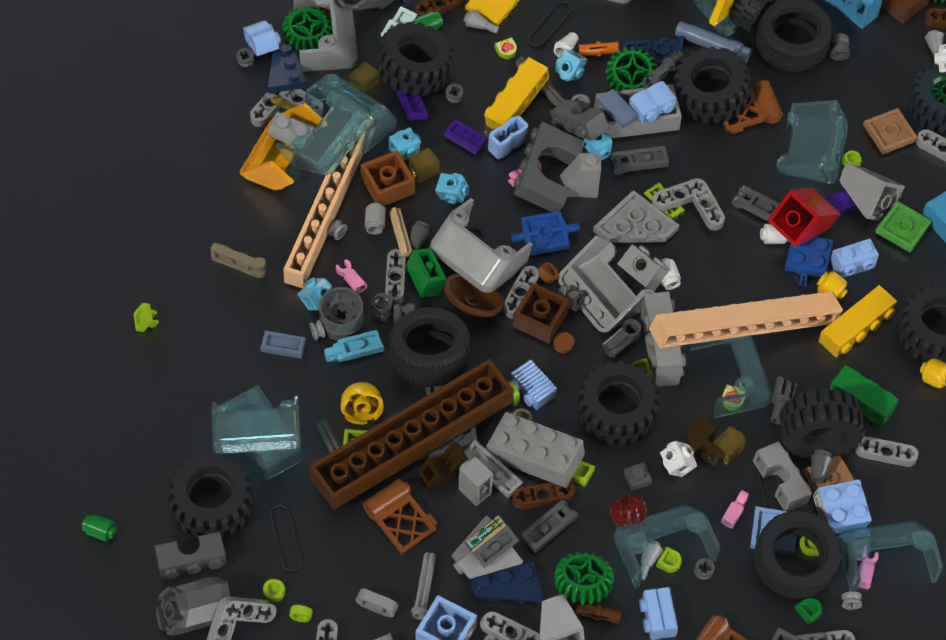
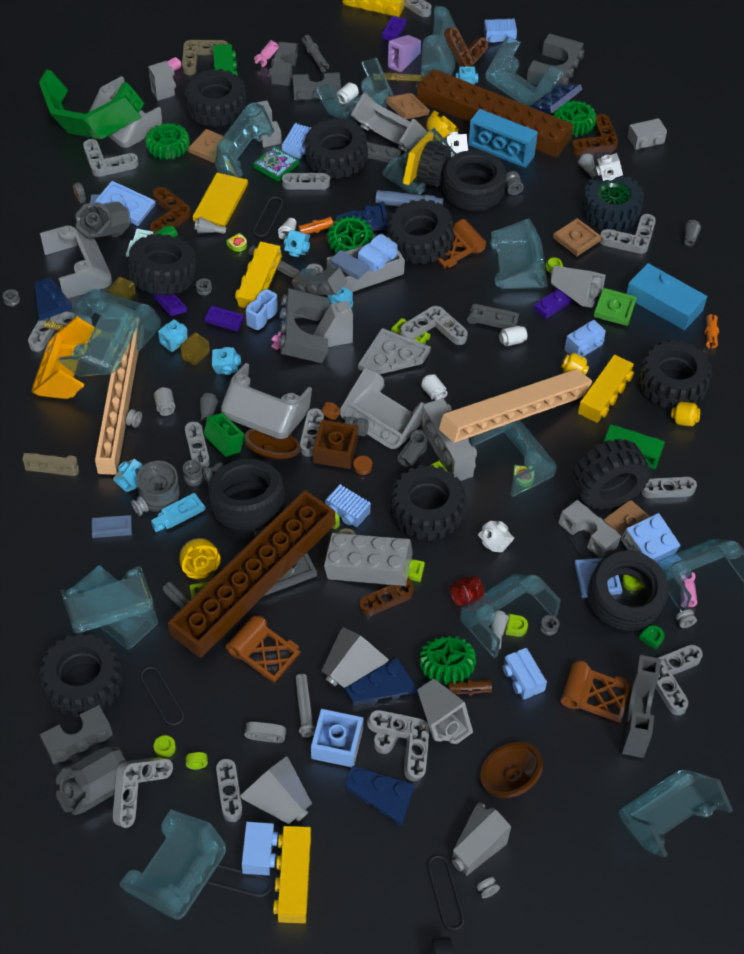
camera: 15 degrees left, 5 degrees down
light blue brick [243,20,281,56] -> none
light grey brick [268,112,313,151] -> none
green gear [282,5,333,52] -> none
bright pink bar [336,259,367,294] -> none
dark orange brick [361,150,415,206] -> none
tan axle [389,207,412,257] -> none
dark brown brick [418,442,468,488] -> none
light grey brick [459,456,493,506] -> none
light grey tile [464,440,523,499] -> none
dark grey panel [465,515,519,568] -> none
blue plate [511,211,580,256] -> none
dark grey plate [520,499,579,553] -> none
dark grey plate [610,146,669,175] -> none
light grey brick [617,244,668,291] -> none
dark grey plate [623,462,652,491] -> none
dark grey pin [643,51,684,88] -> none
dark brown brick [686,415,723,467] -> none
clear yellow brick [713,426,746,465] -> none
bright pink bar [721,490,749,529] -> none
red slope [767,187,840,247] -> none
dark grey arm [770,377,797,425] -> none
blue plate [785,236,833,287] -> none
dark grey cone [811,450,833,483] -> none

